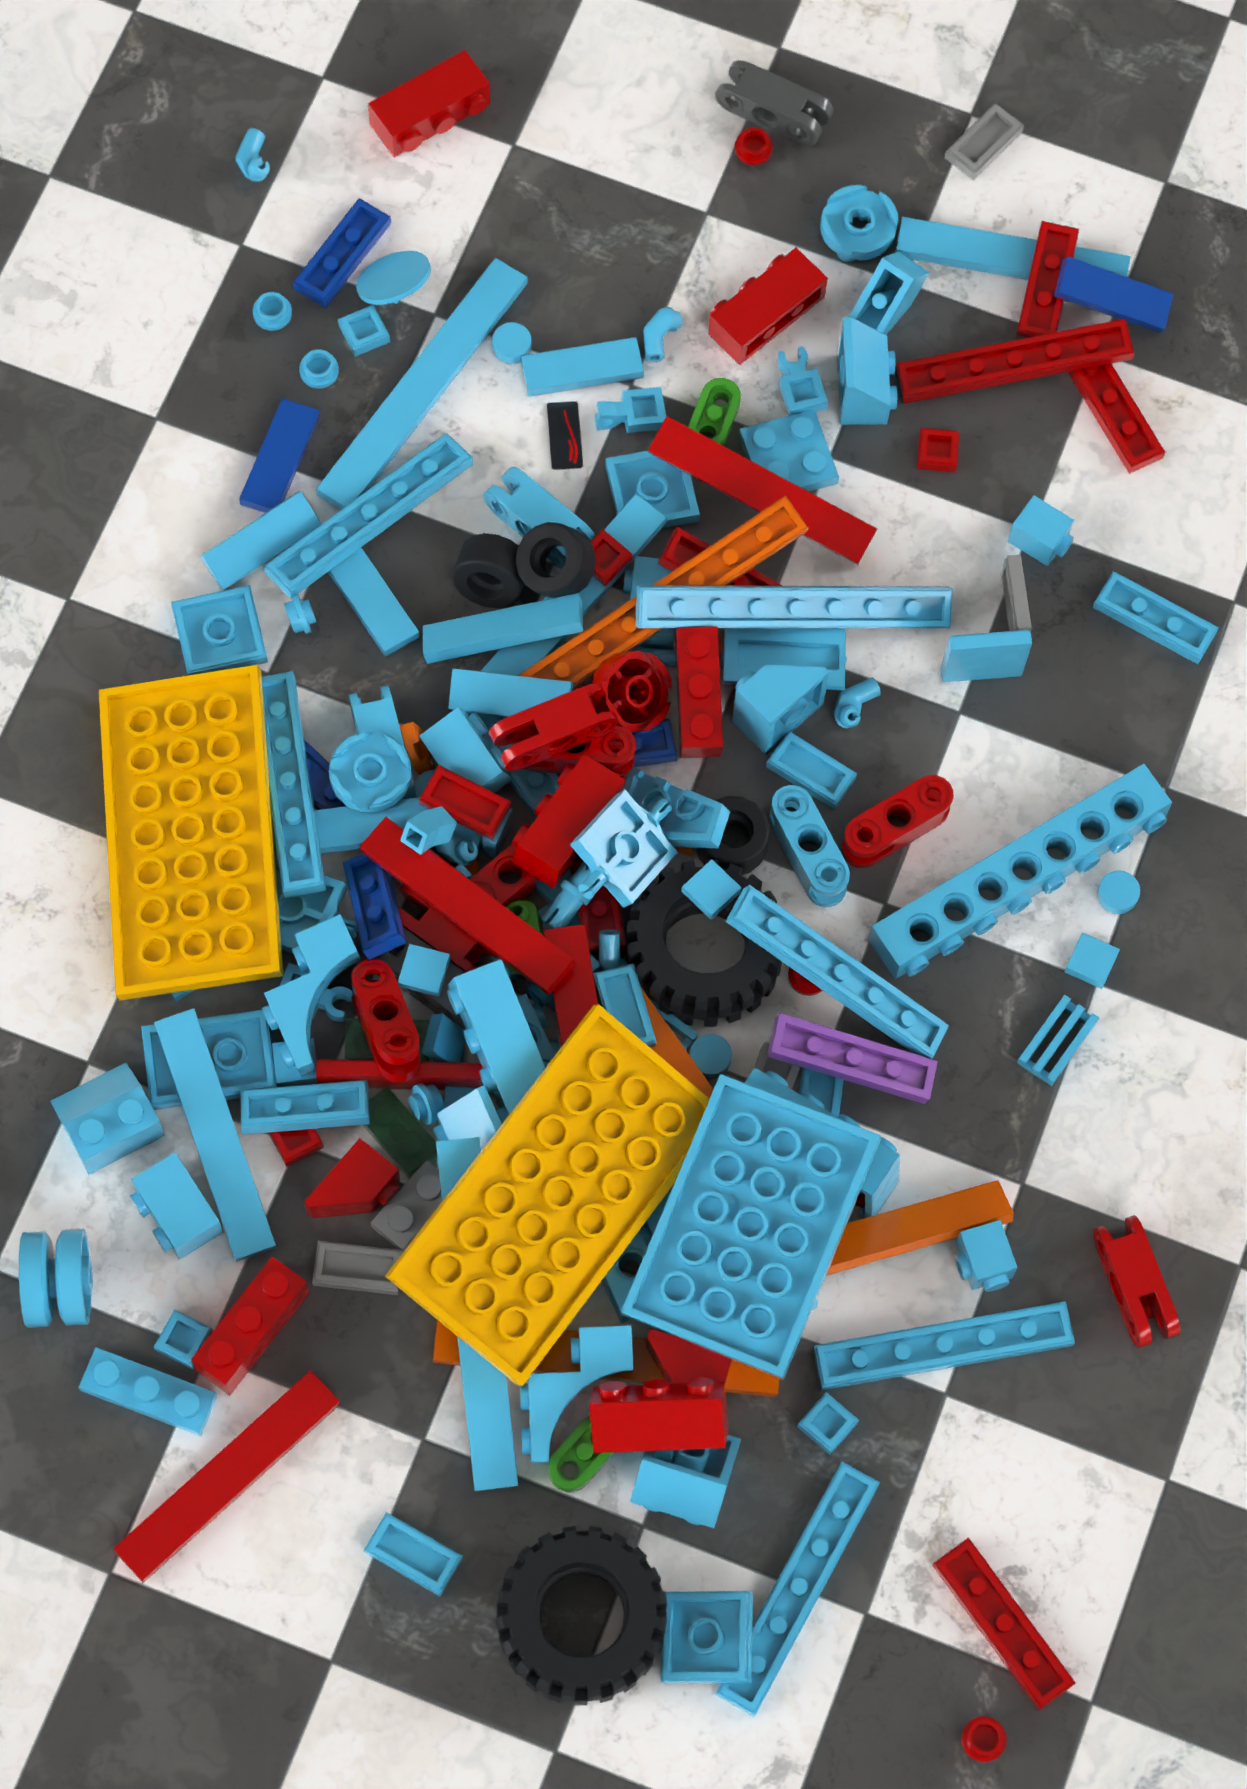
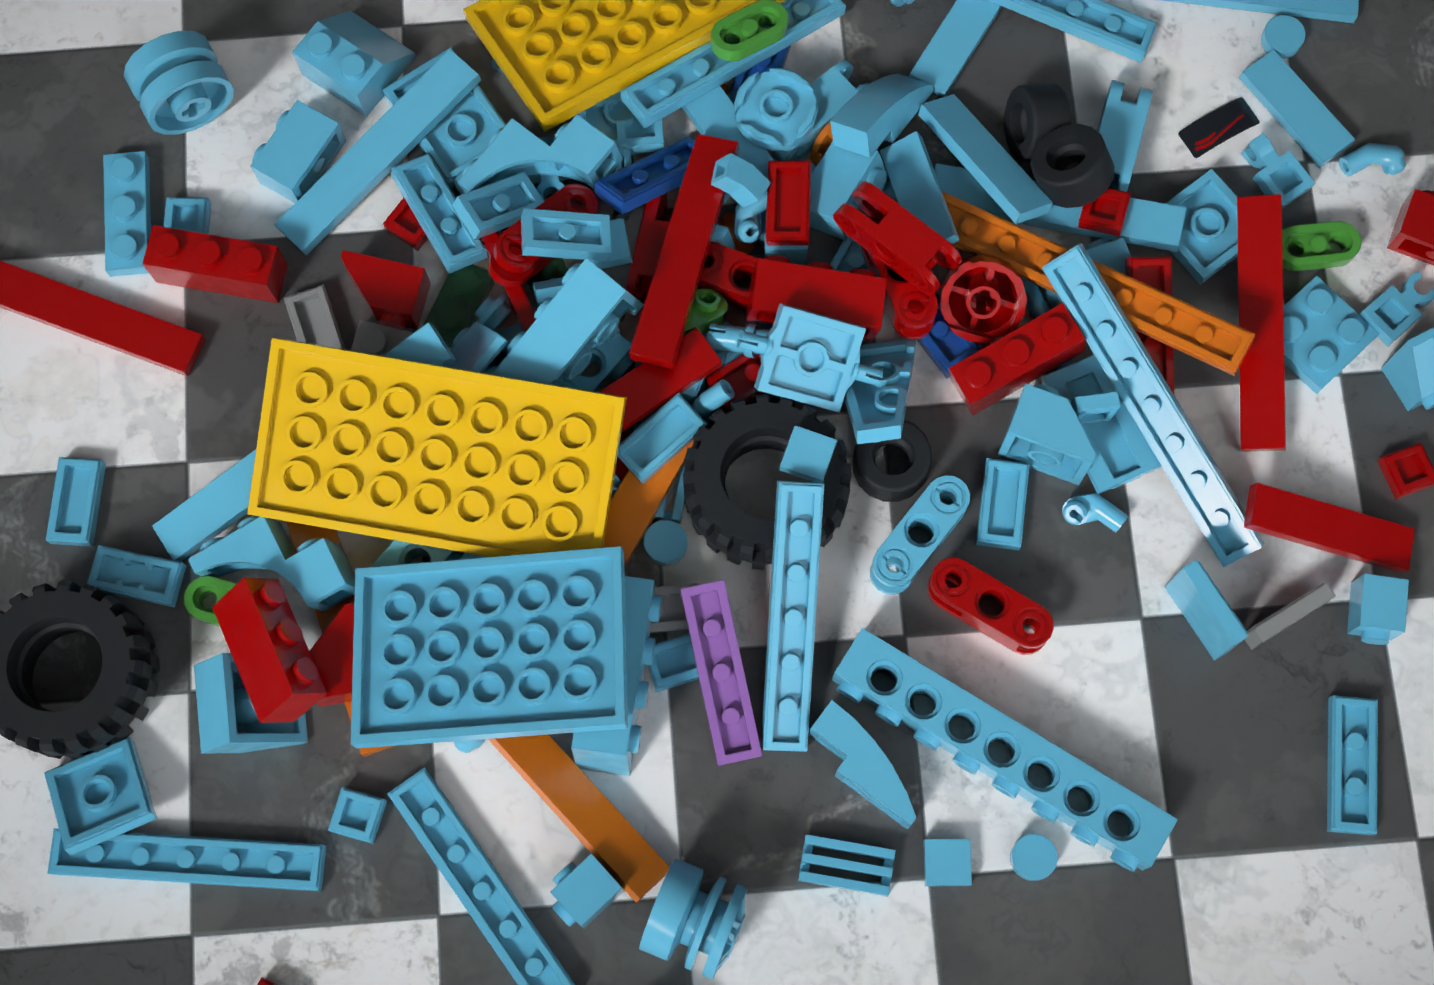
camera: 70 degrees right, 5 degrees up
none -> medium azure plate [87,545,186,608]
none -> medium azure plate [452,171,544,240]
none -> medium azure plate [521,208,612,261]
none -> medium azure wheel [639,858,748,980]
none -> bright green plate [711,0,788,61]
none -> medium azure slope [809,700,917,830]
none -> medium azure slope [830,73,934,158]
none -> medium azure tile [1070,391,1121,424]
none -> red tile [1243,483,1415,573]

